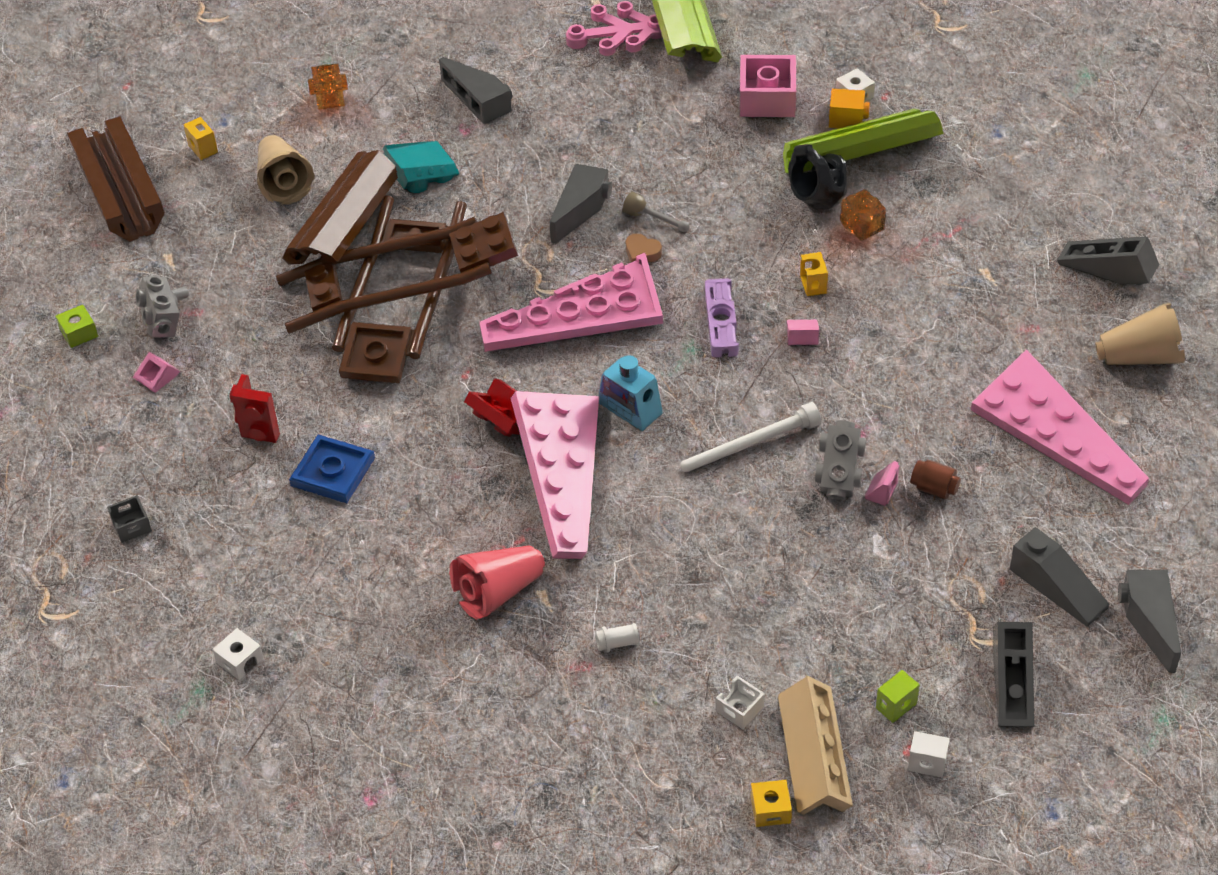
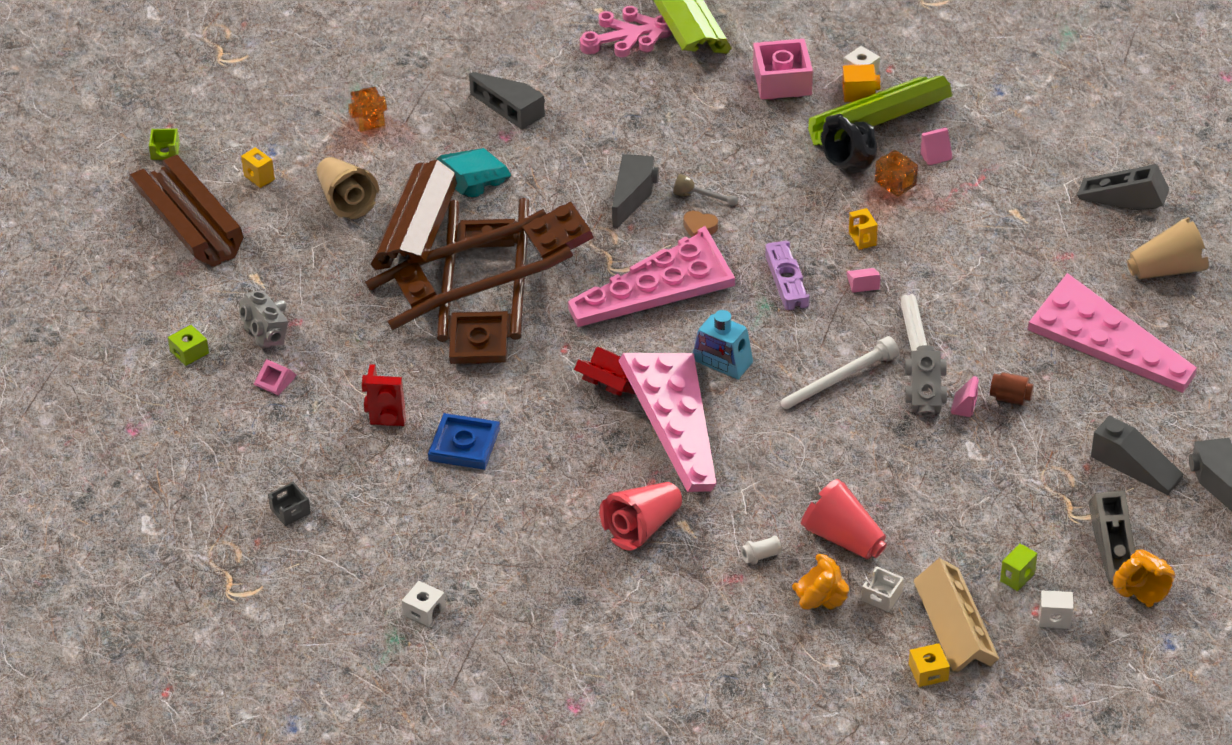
camera: 10 degrees left, 5 degrees down
none -> lime piece [149,128,180,160]
none -> light orange hair [792,554,849,610]
none -> coral cone [801,479,887,559]
none -> white axle [901,294,927,351]
none -> bright pink slope [920,128,952,165]
none -> light orange hair [1113,549,1175,608]

